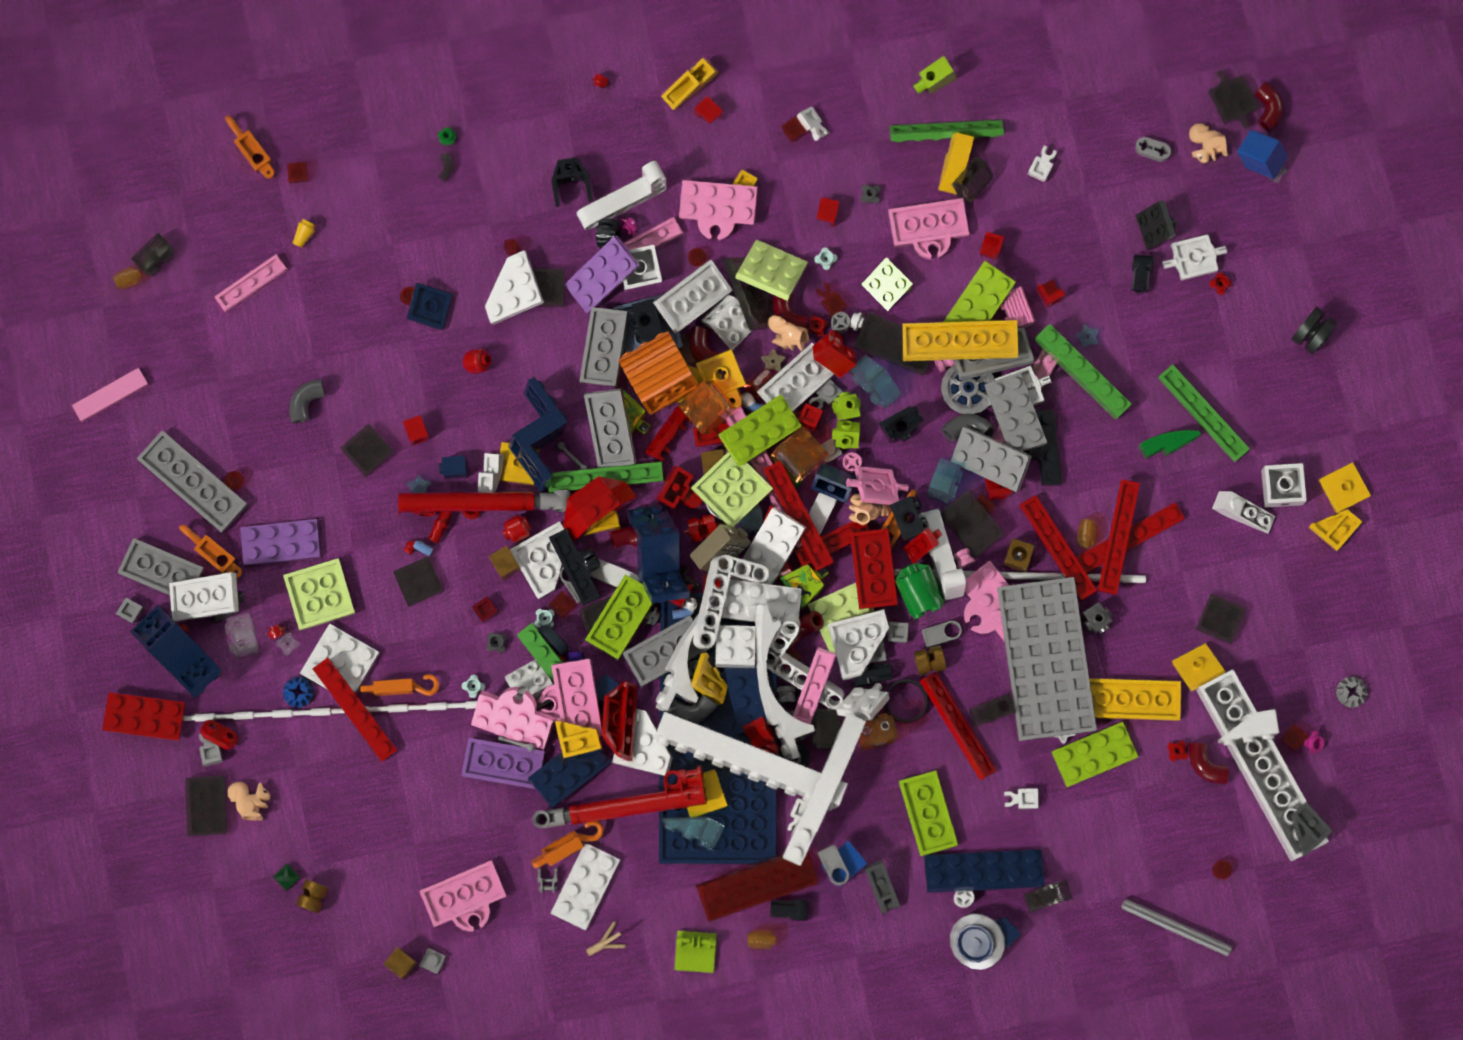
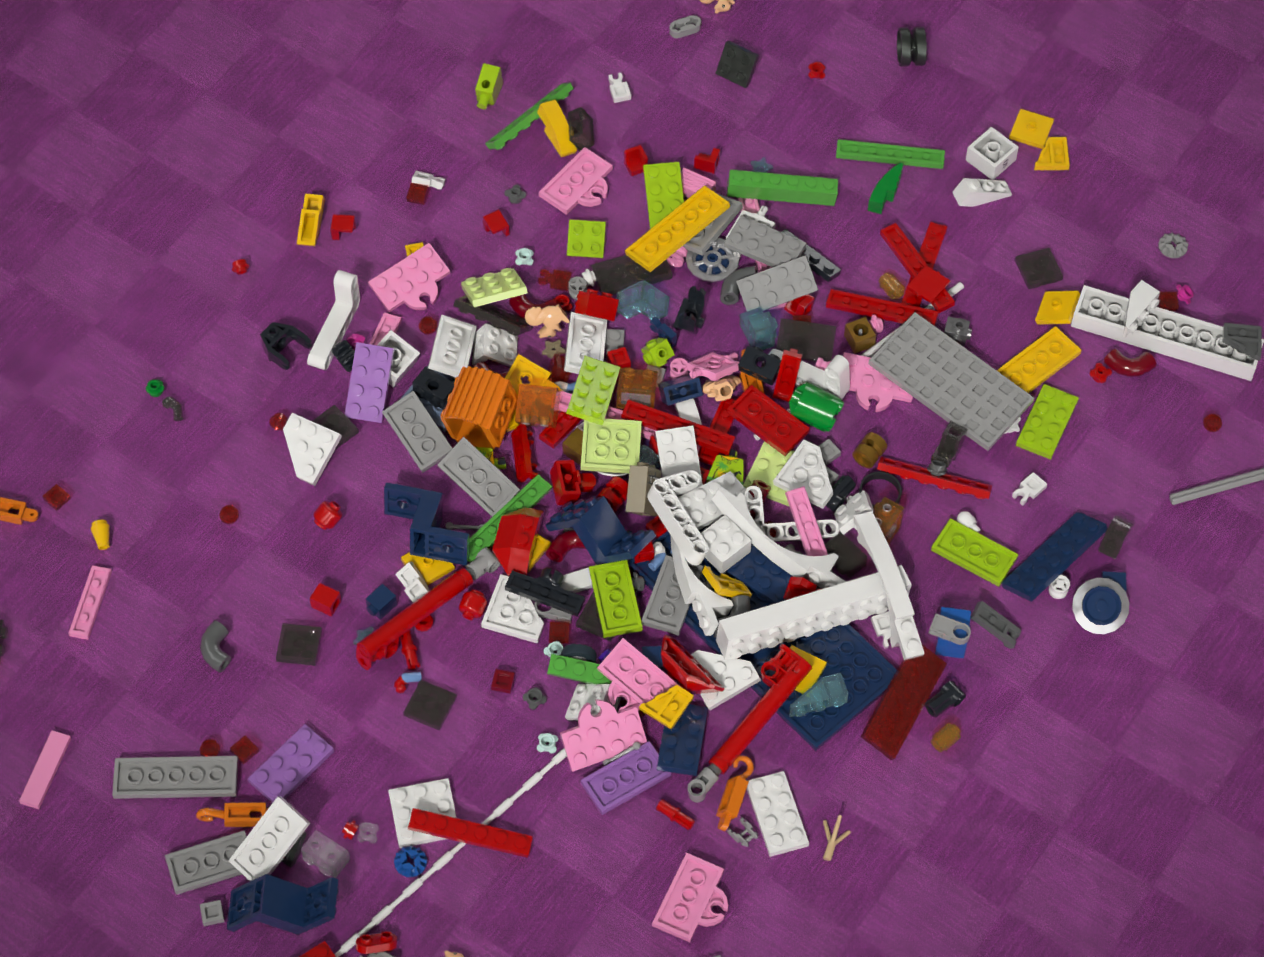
camera: 45 degrees left, 20 degrees down
yellowish green plate [283,558,355,631] -> none
orange piece [360,674,440,696] -> none
dark blue tile [406,283,453,331] -> none
pearl gold piece [489,545,521,581] -> none
lime hinge [674,931,716,973] -> none
lime brick [832,391,861,421] -> none
light grey piece [921,621,962,648] -> none
black piece [1131,254,1153,293] -> none
white plate [1163,234,1227,281] -> none
none -> clear red plate [230,735,259,764]
none -> dark blue plate [649,317,677,348]
none -> red axle [656,799,695,830]
none -> bright pink plate [868,314,883,334]
none -> red piece [907,265,951,304]
none -> dark grey plate [927,460,947,476]
none -> white cylinder [957,511,981,533]

